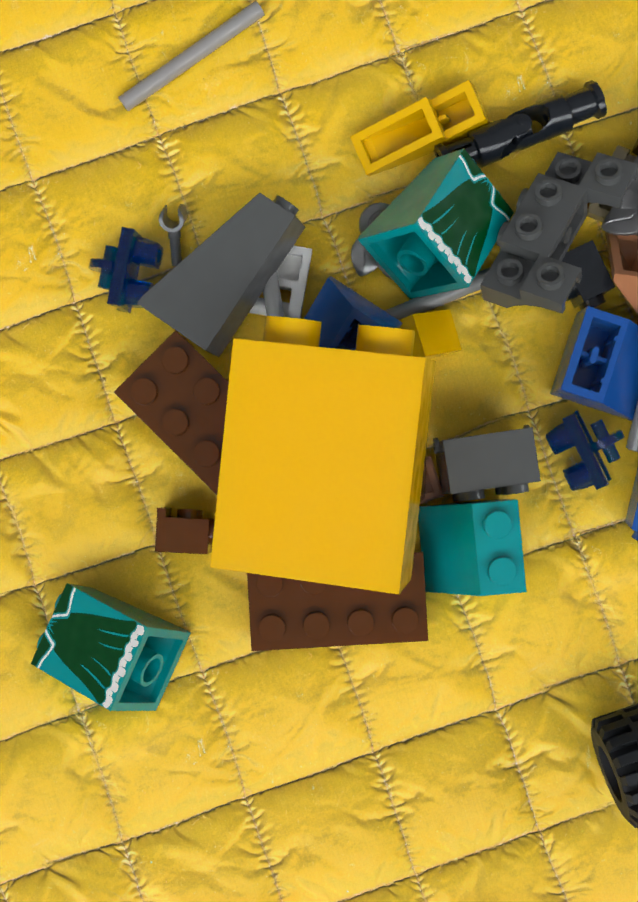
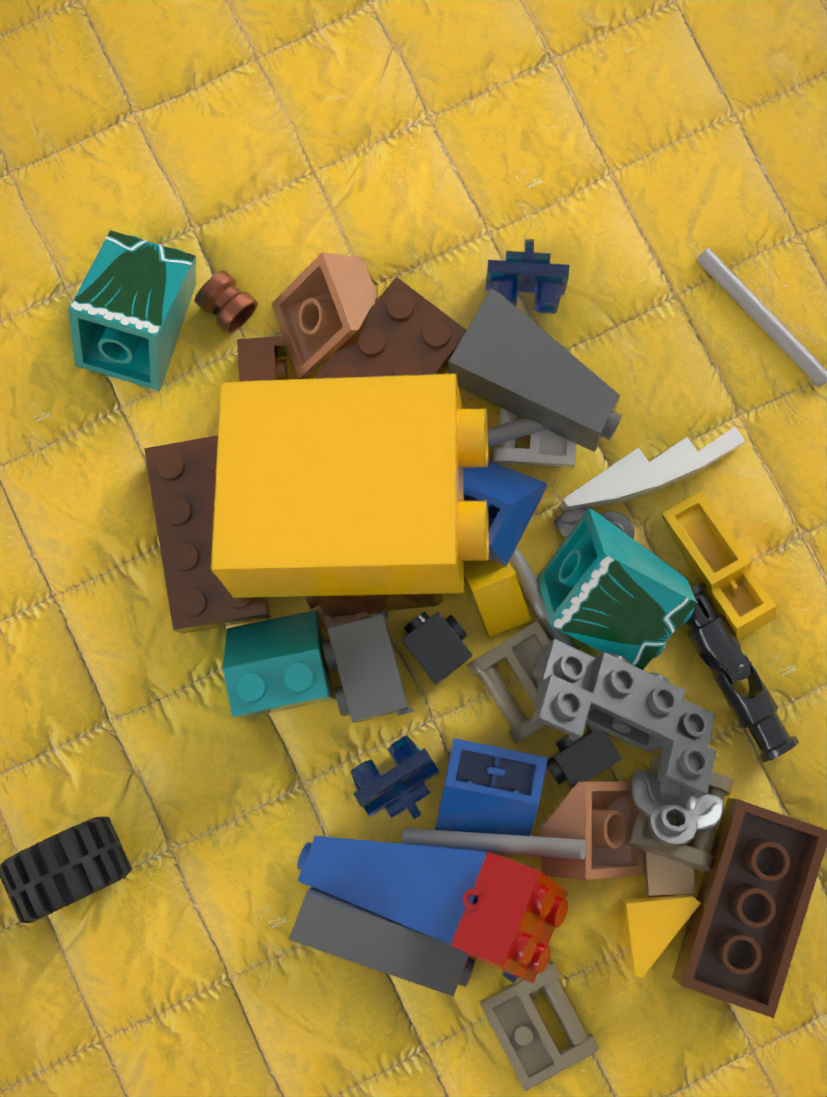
camera: 85 degrees right, 5 degrees down
dark grey hand [159,204,188,266] -> none
none -> copper wheel [194,270,258,334]
none -> nougat slope [271,252,377,379]
none -> black brick [402,611,473,686]
none -> dark tan plate [467,621,551,744]
none -> white slope [559,427,745,512]

